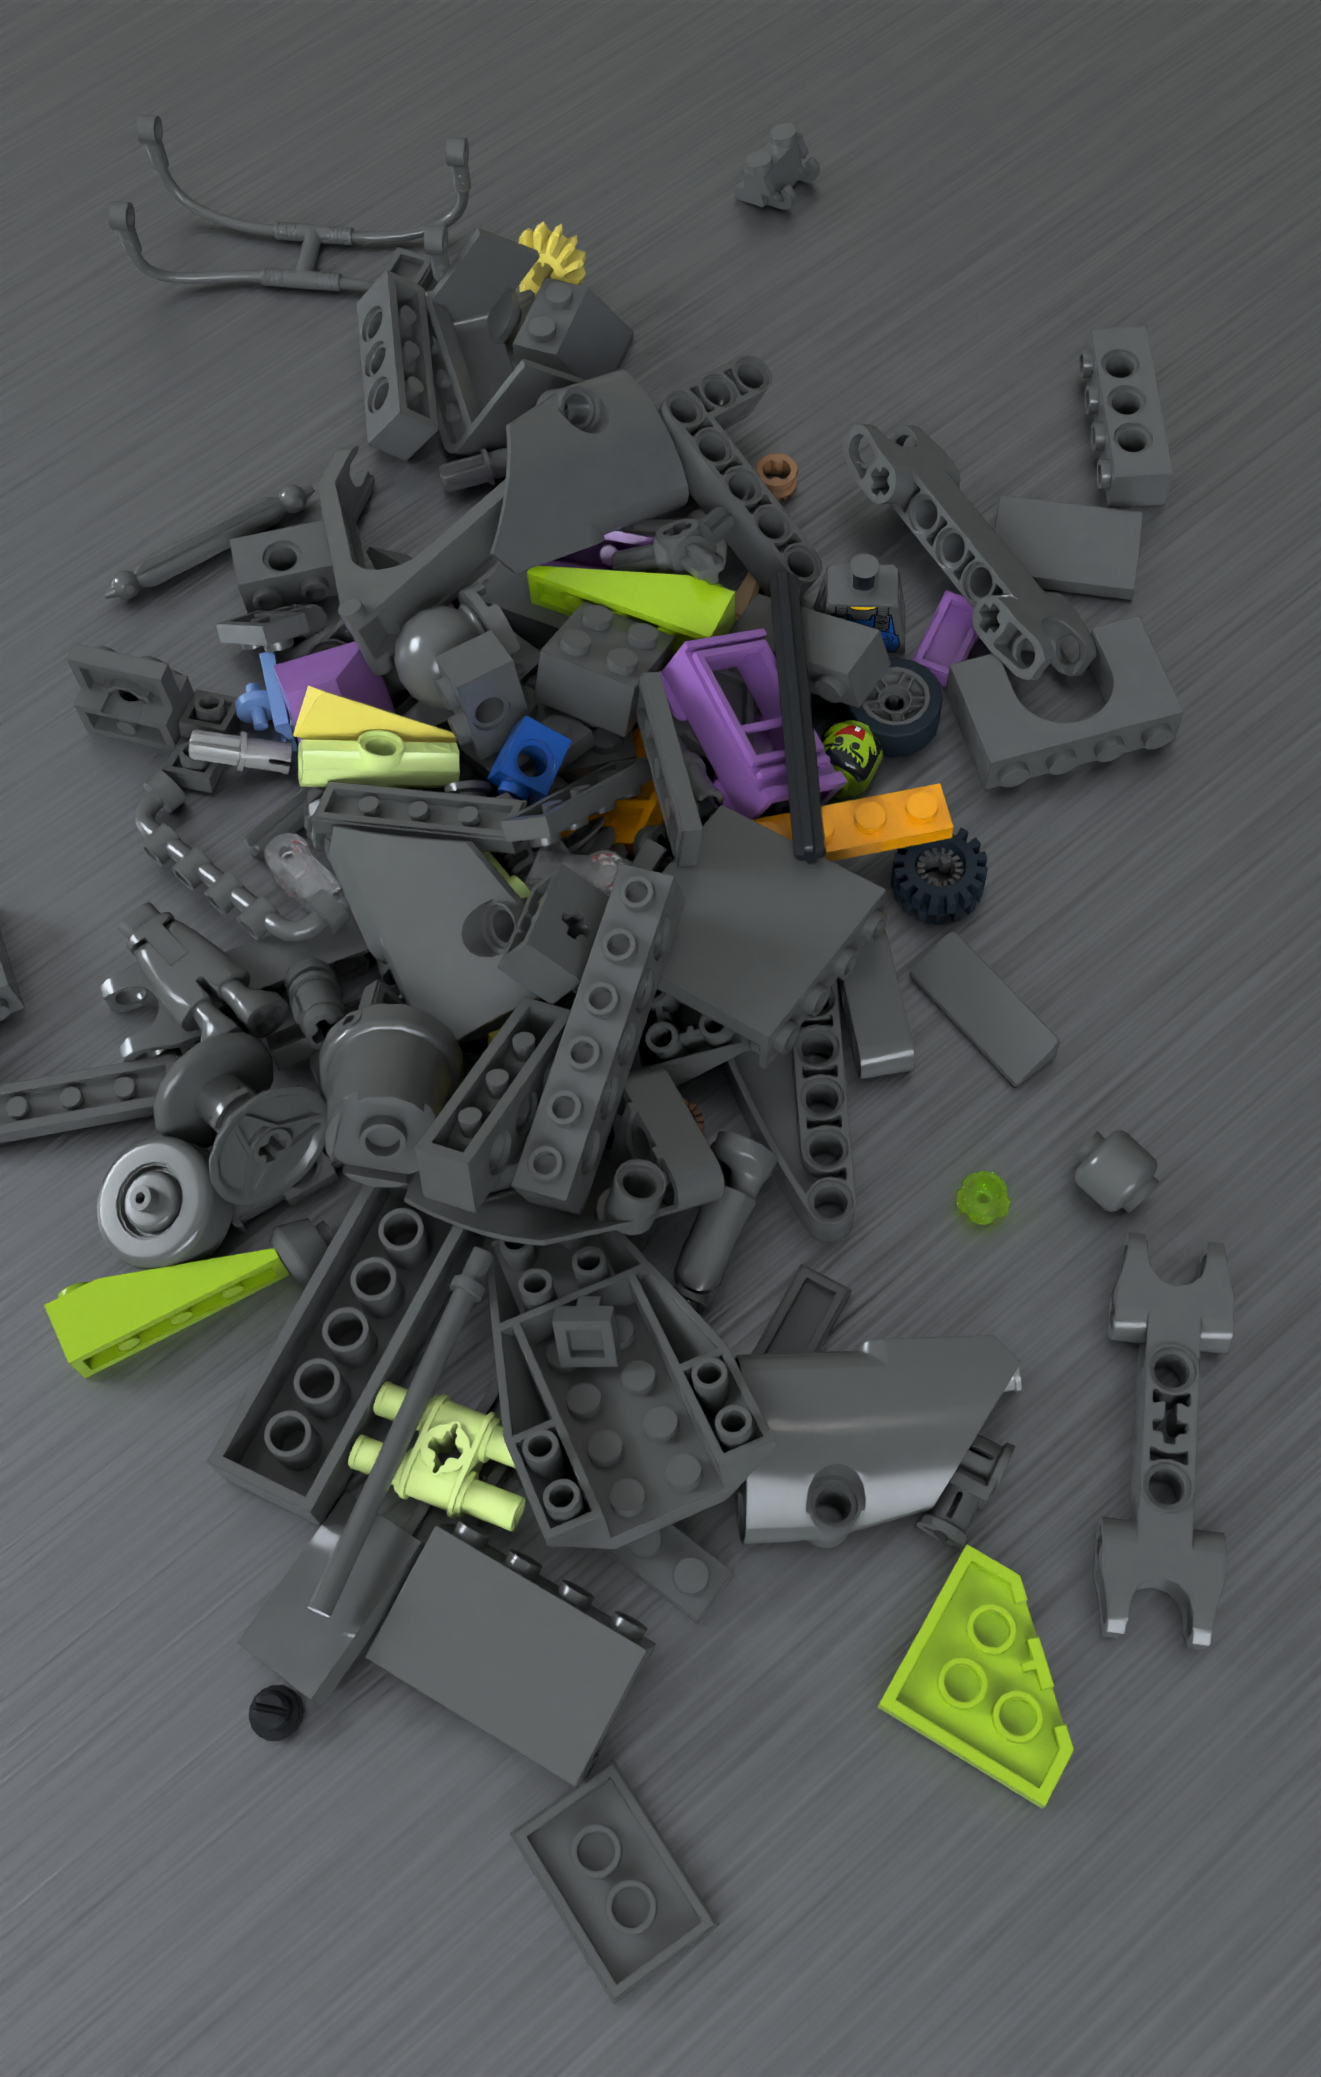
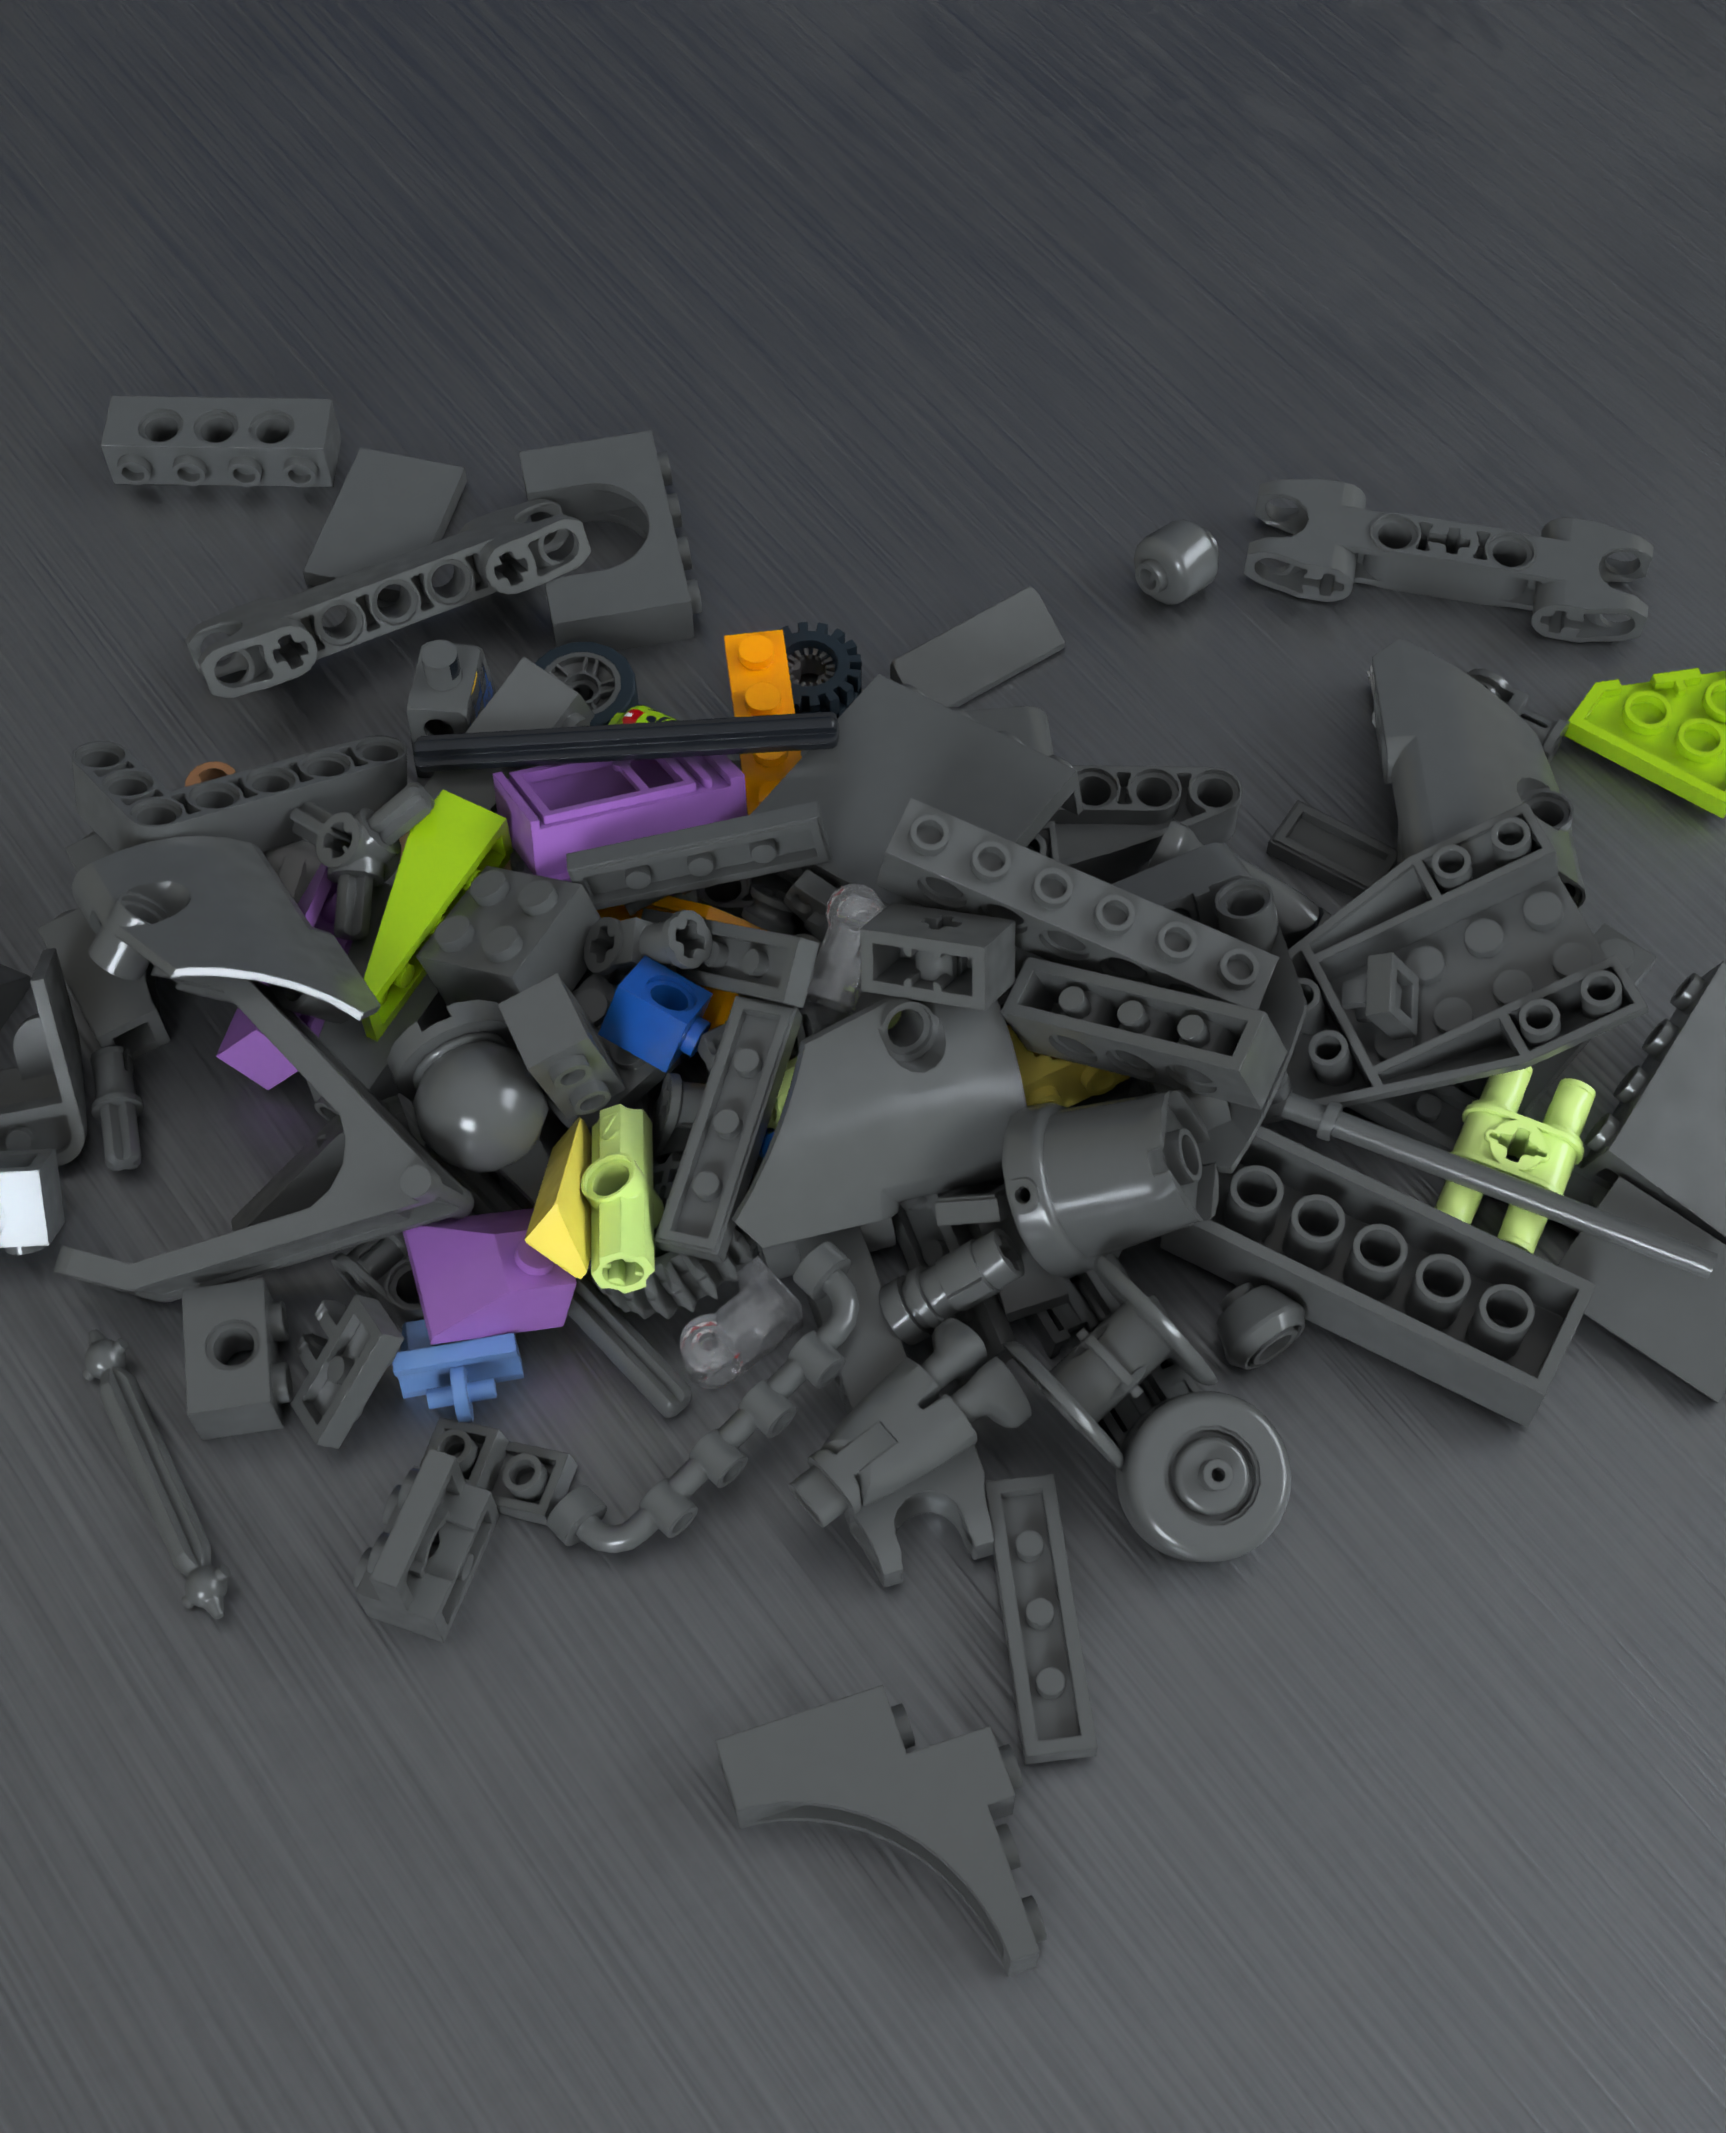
camera: 90 degrees left, 5 degrees down
lime slope [44,1248,290,1379] -> none
light grey axle [188,729,292,775] -> none
medium lavender tile [912,590,979,688] -> none
clear neon green plate [955,1171,1011,1225] -> none
none -> dark grey connector [584,910,712,976]

